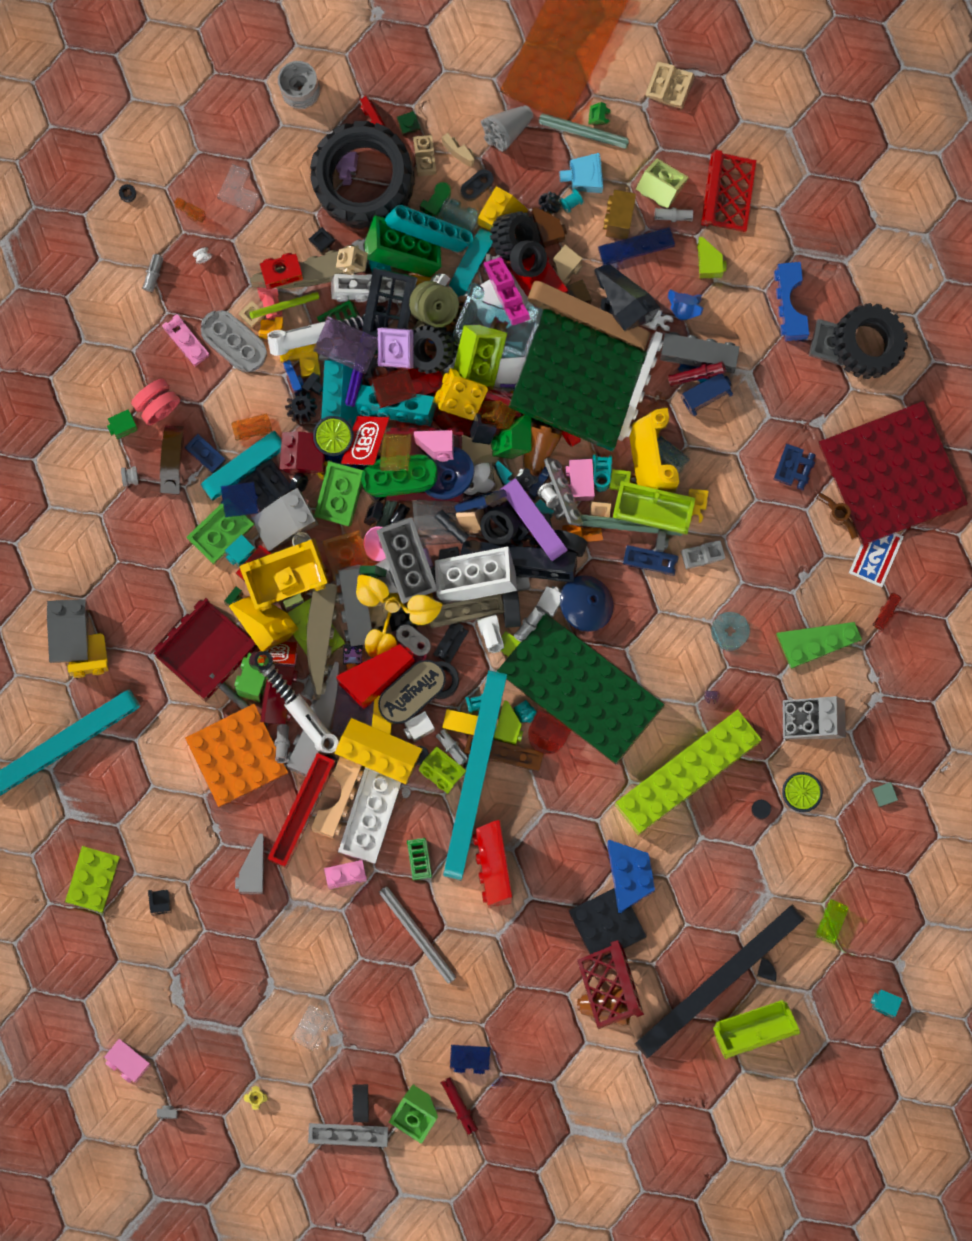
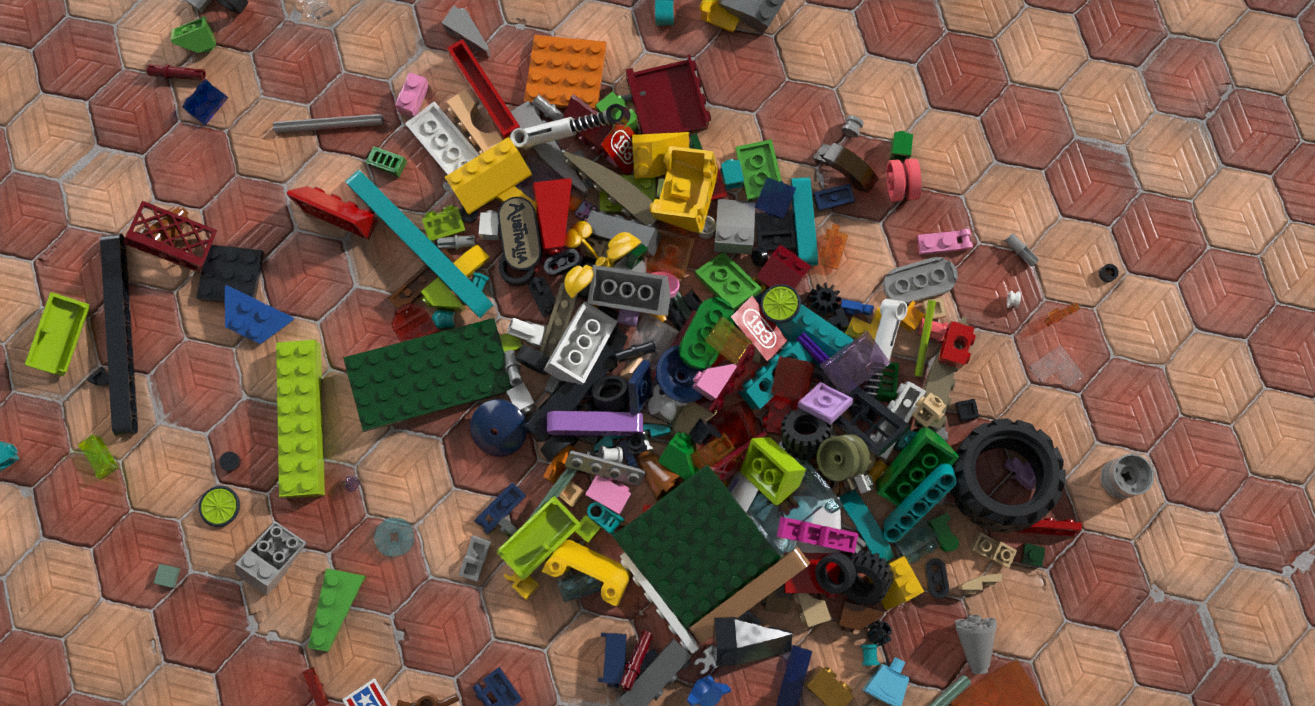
camera: 130 degrees right, 0 degrees up
yellow bracket [435,368,488,420] -> none

